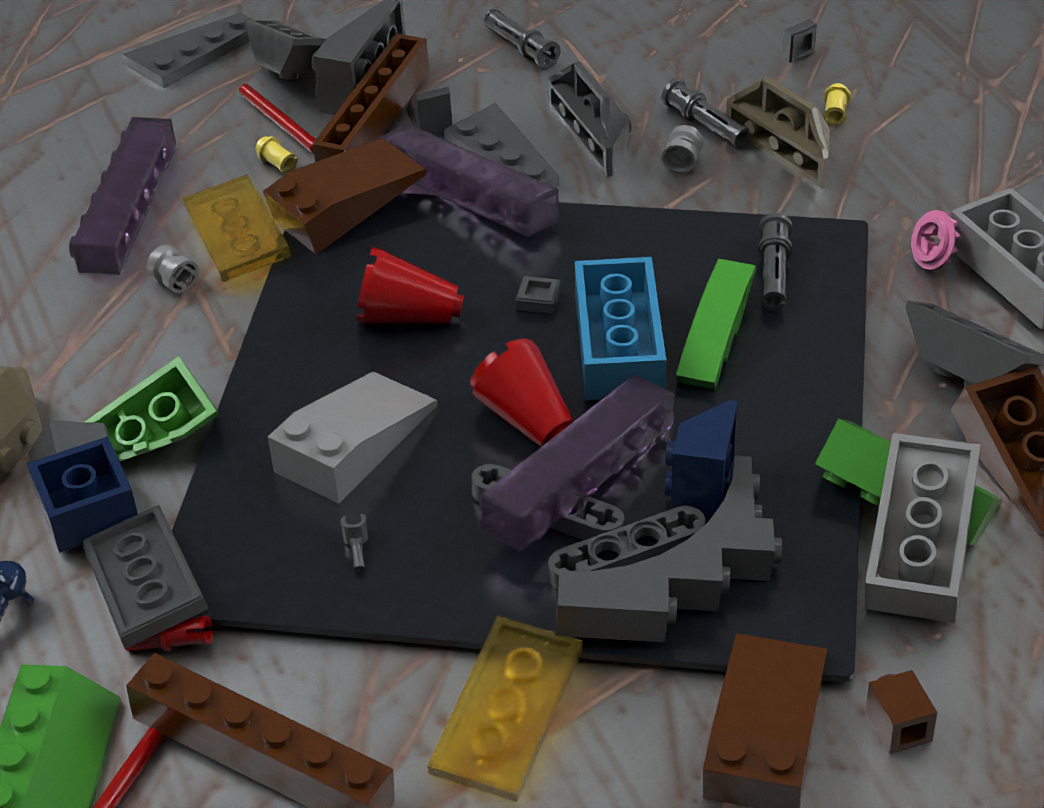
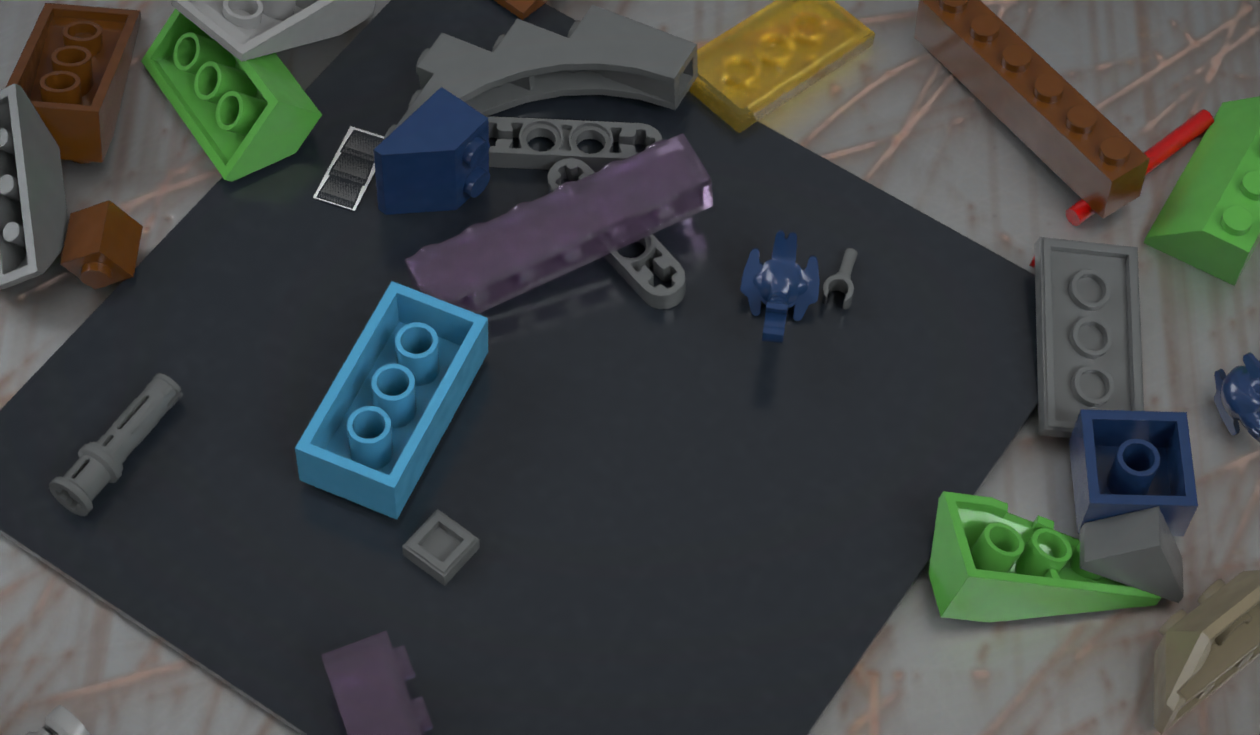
camera: 160 degrees left, 15 degrees up
light grey slope [268,372,437,504] -> none
red cone [356,247,464,324] -> none
red cone [470,338,576,450] -> none
bright green slope [676,258,756,390] -> none
none -> reddish brown brick [60,200,143,290]
none -> sticker [313,126,384,211]
none -> dark blue piece [740,230,820,344]

